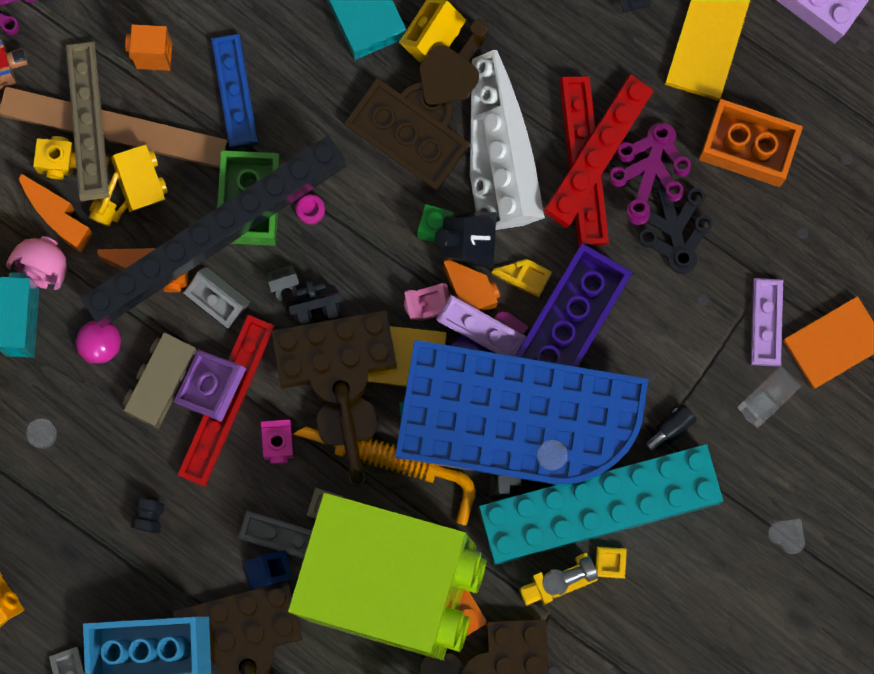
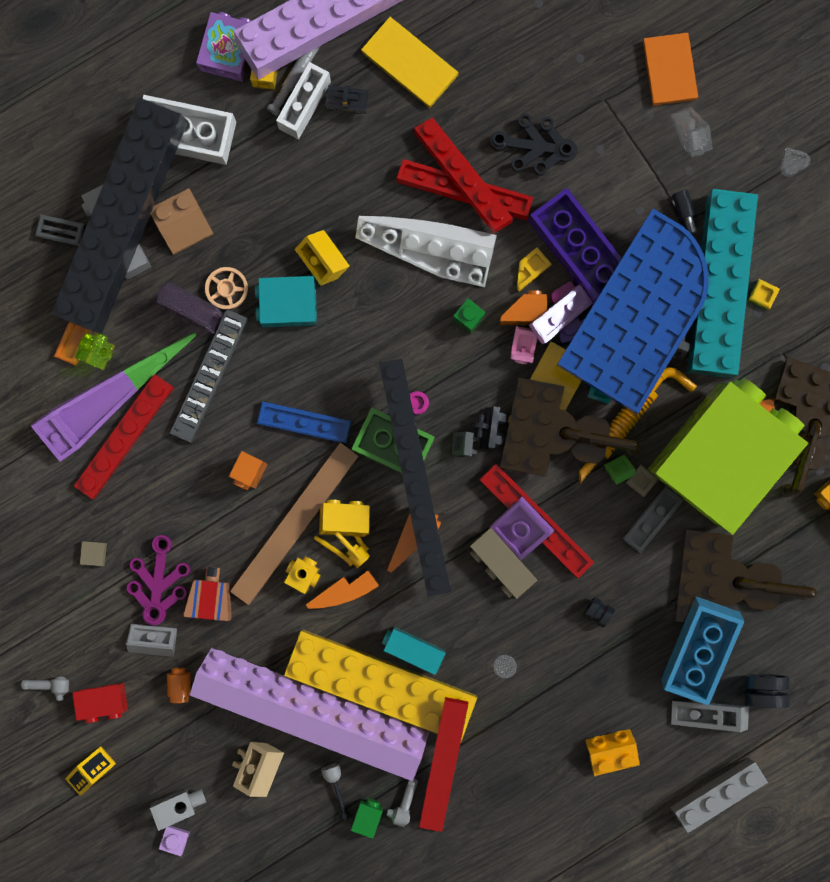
camera: 60 degrees left, 5 degrees up
bright pink cylinder [6,236,67,290] -> none
dark tan tile [66,41,110,201] -> none
dark pink hair [75,320,121,364] -> none
light grey slope [184,267,250,328] -> none
dark blue brick [244,550,293,590] -> none
dark pink brick [261,420,294,464] -> none
dark brown plate [344,19,489,191] -> none
black torso [435,211,497,268] -> none
hips [519,553,598,606] -> none
clear tile [537,440,568,471] -> none
magenta plant [610,123,691,225] -> none
orange brick [699,99,803,187] -> none
lavender tile [750,278,783,367] -> none
none -> bright green plate [604,455,636,485]

